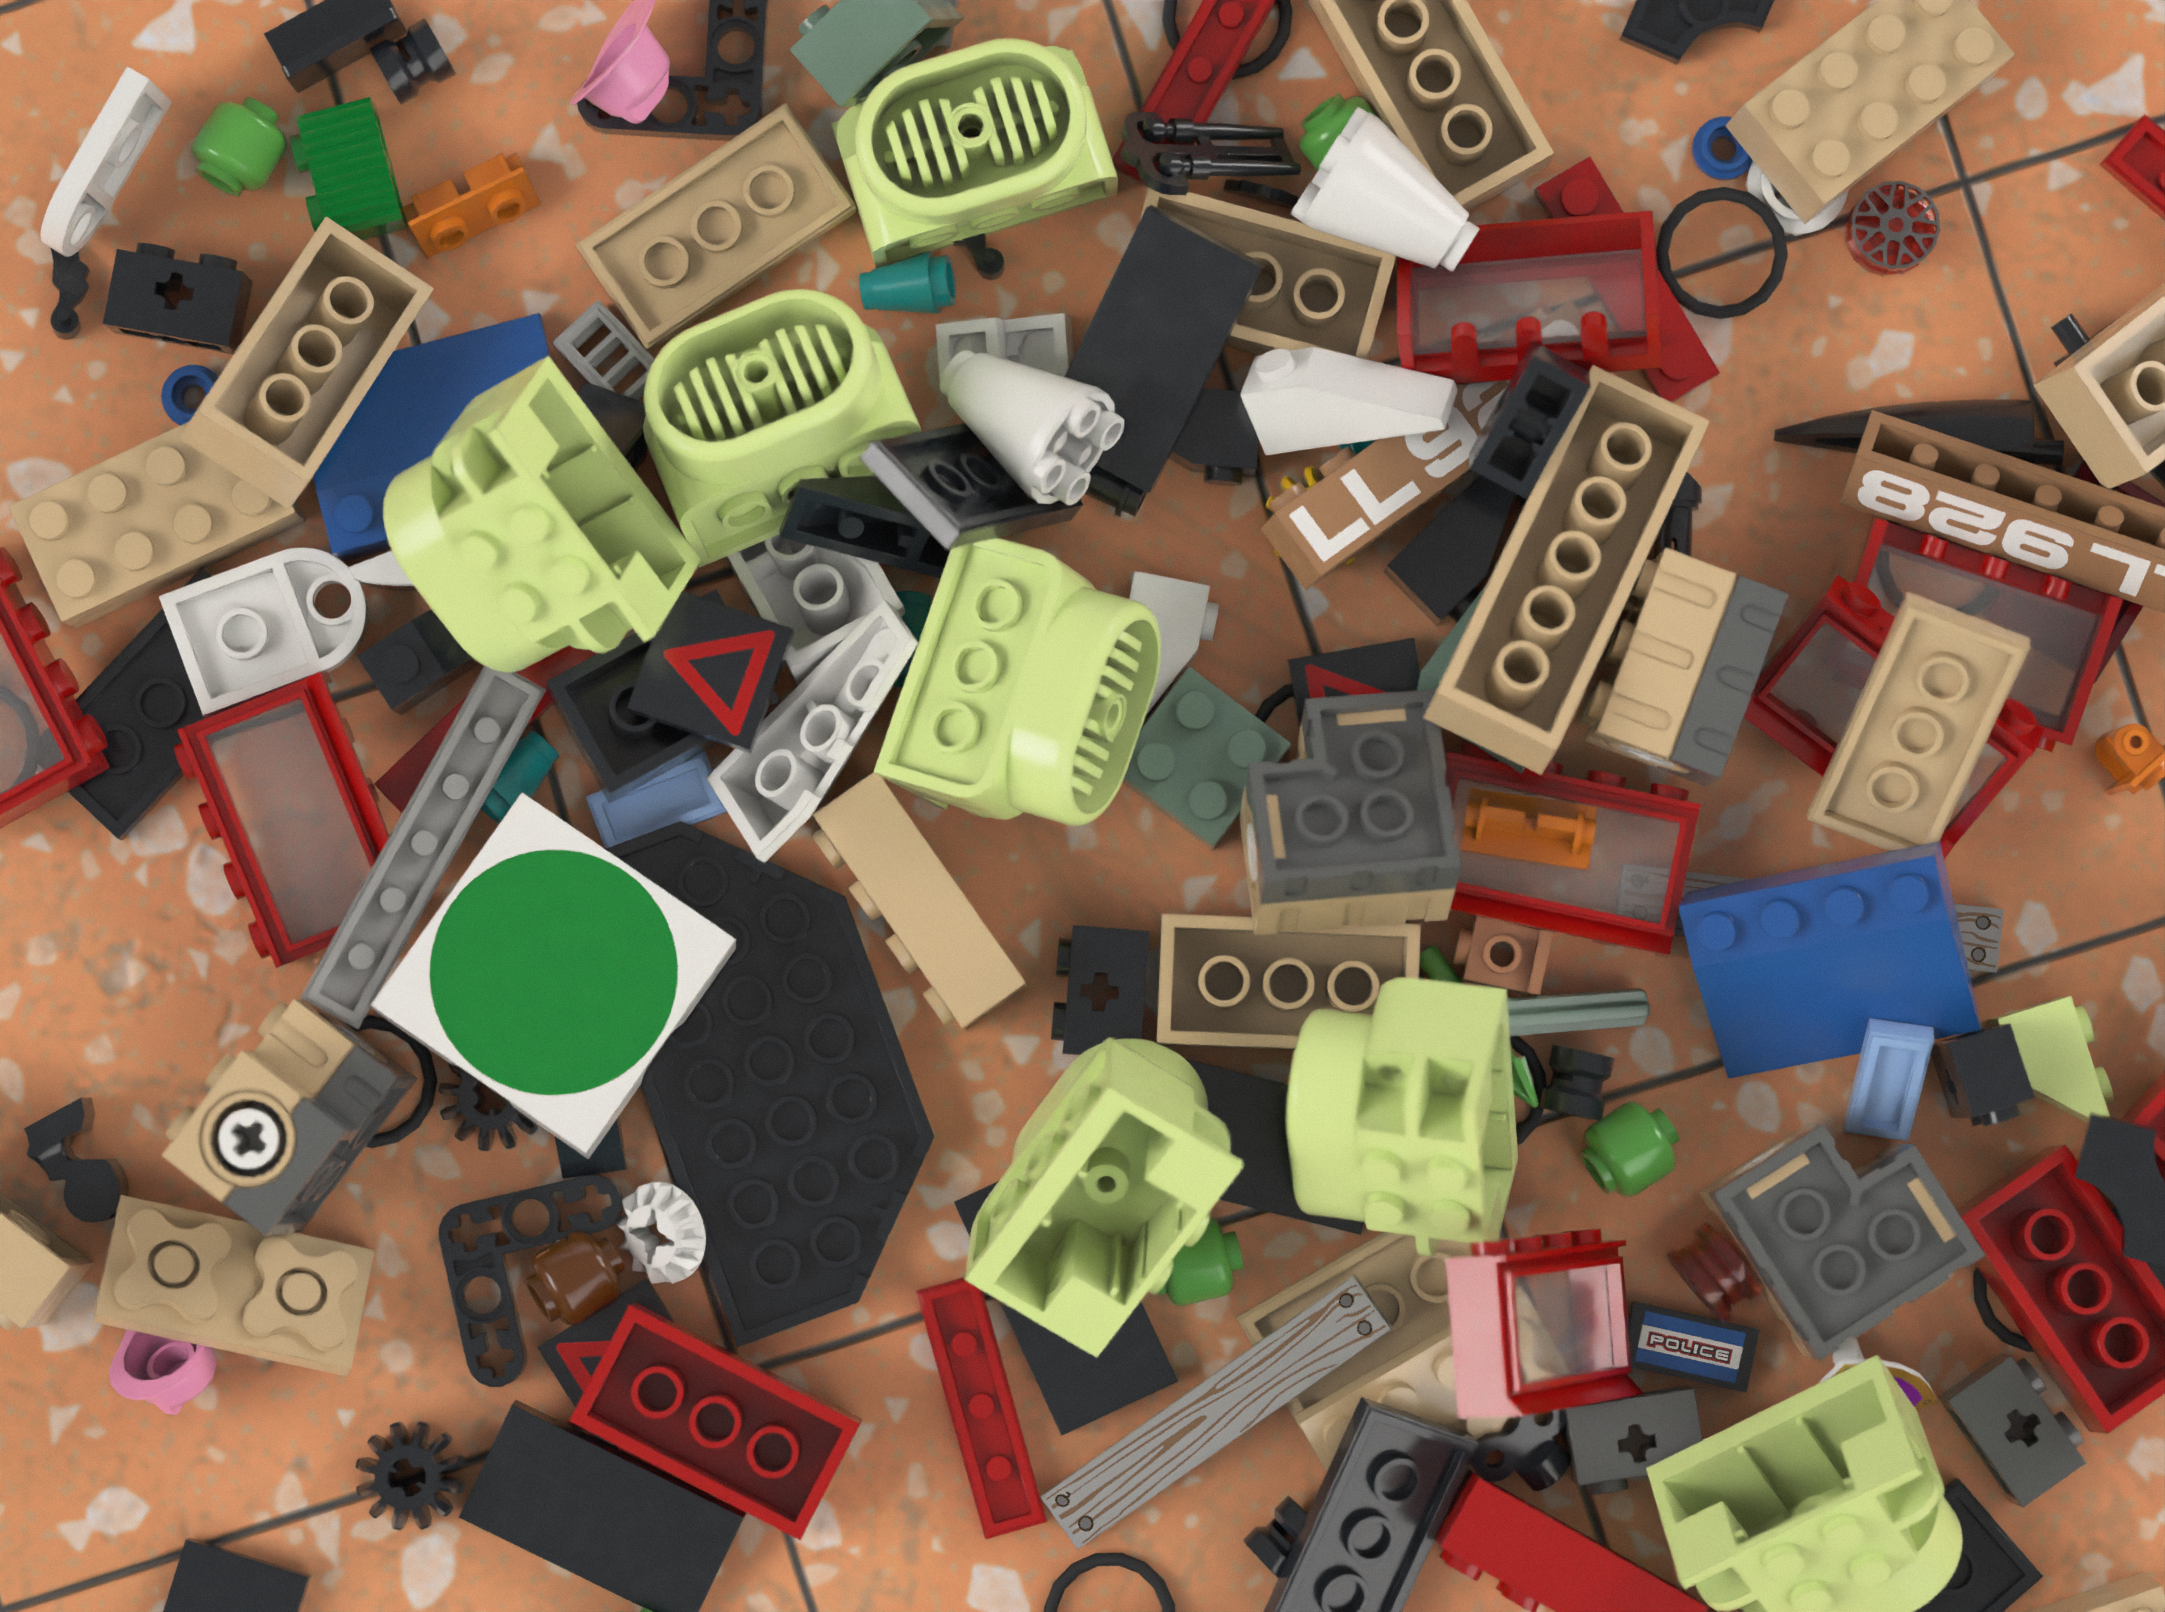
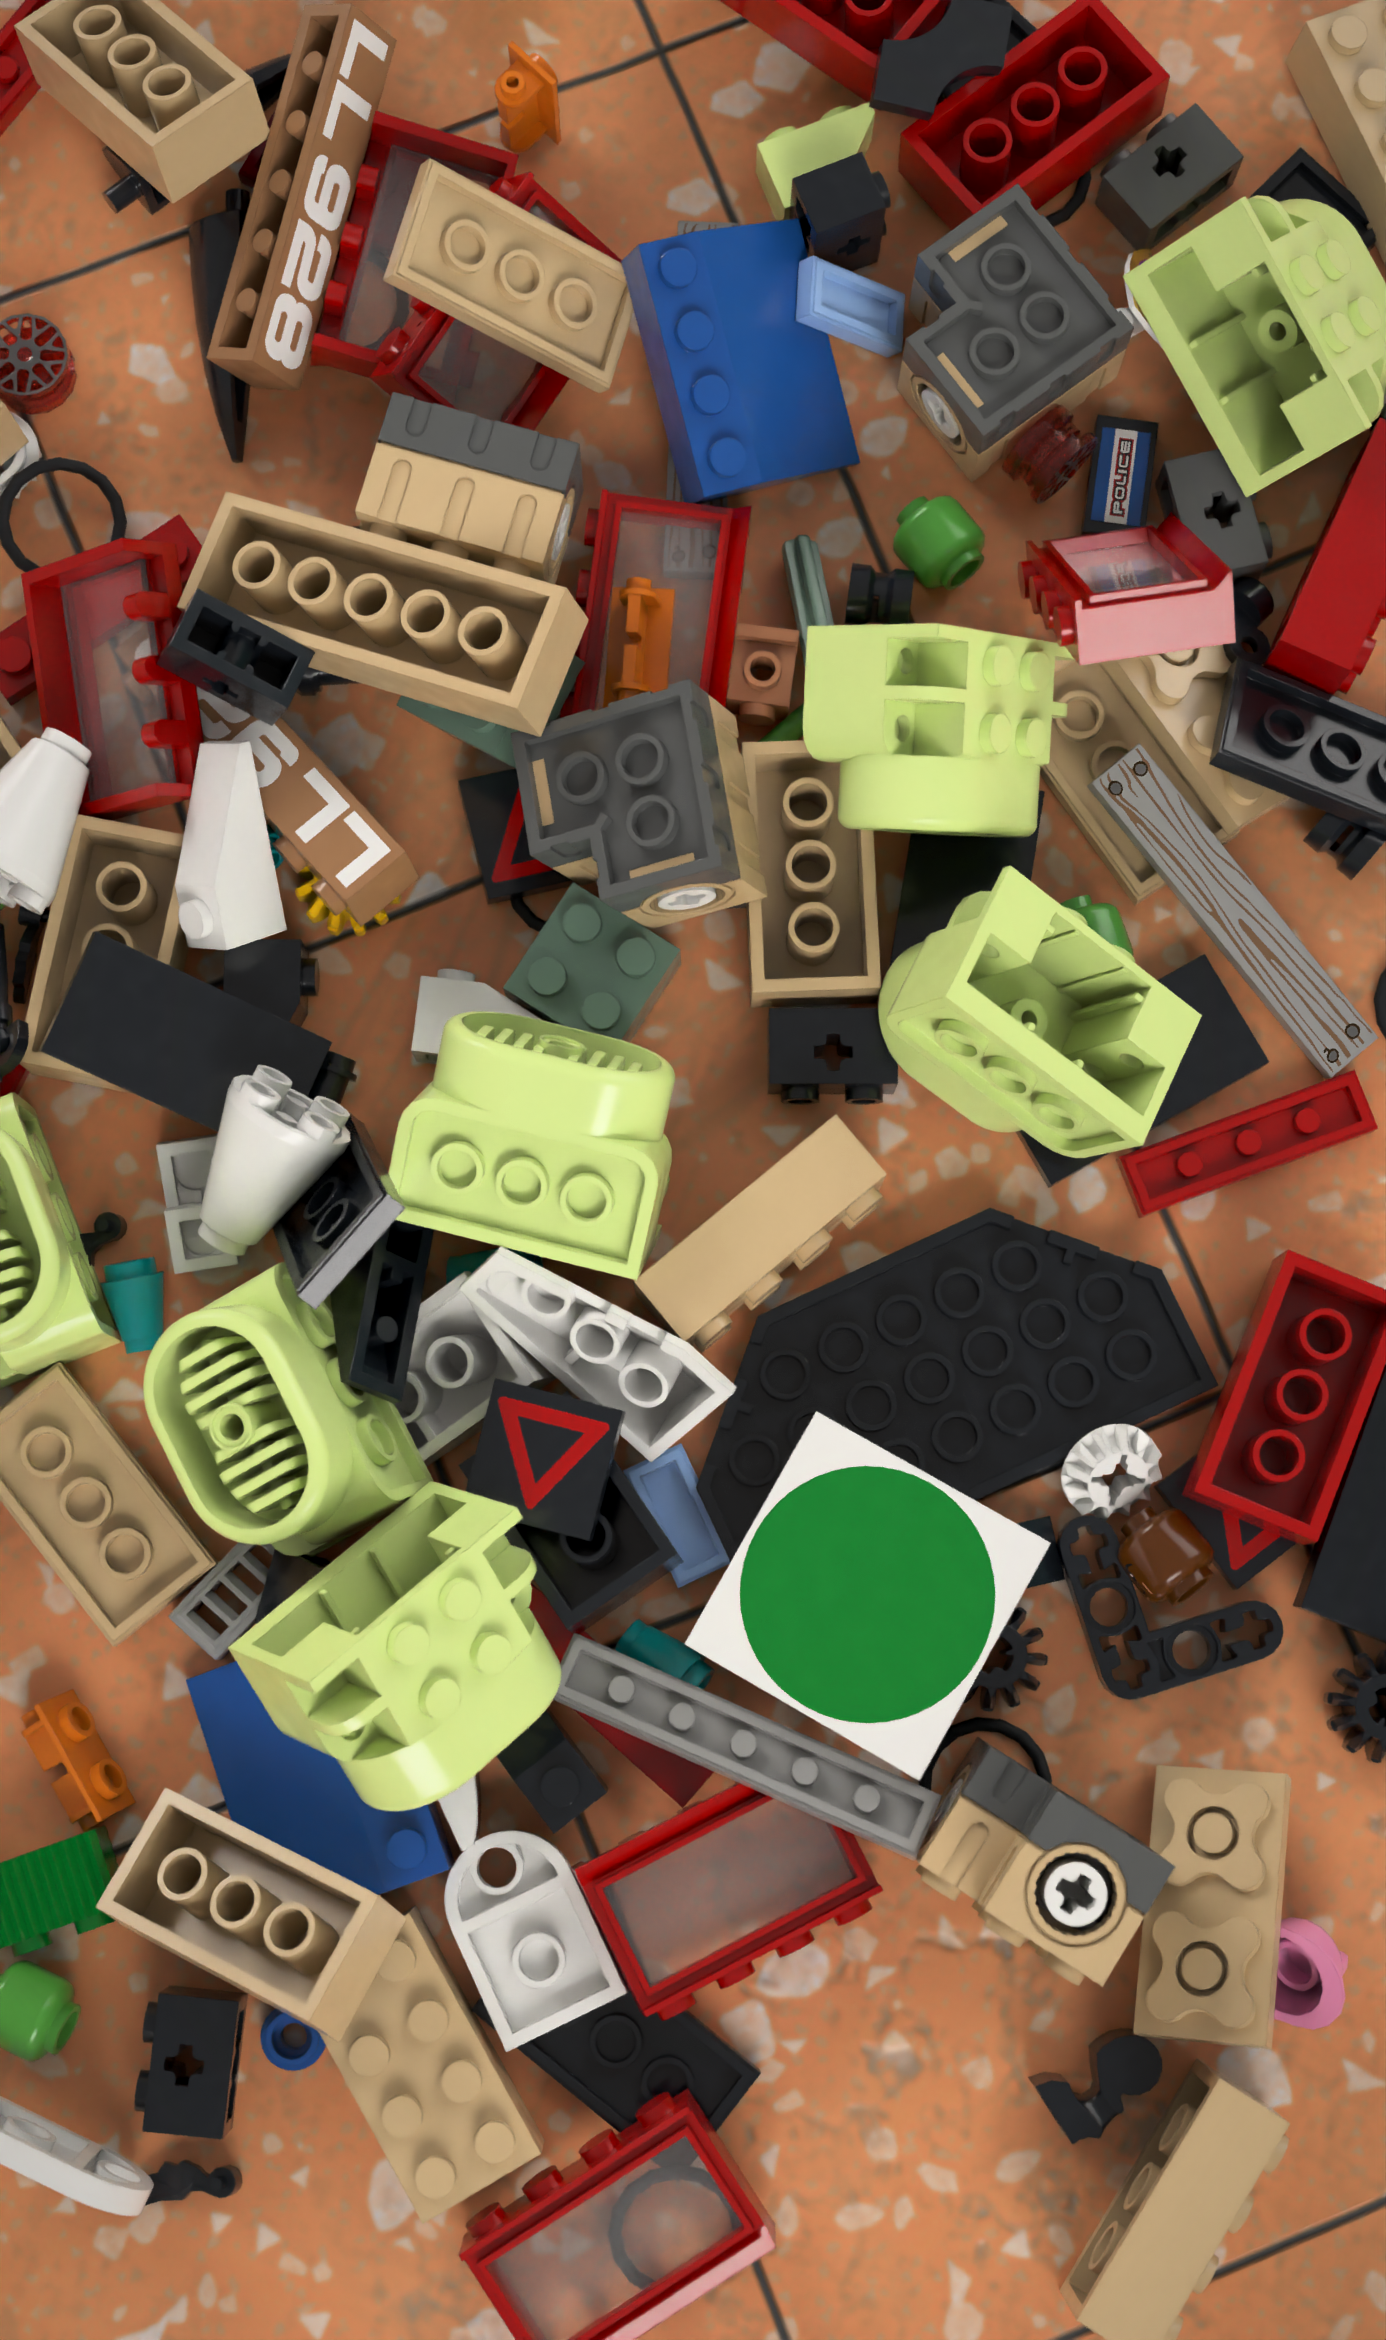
camera: 95 degrees left, 5 degrees down
black slope [1383,475,1515,626] -> none

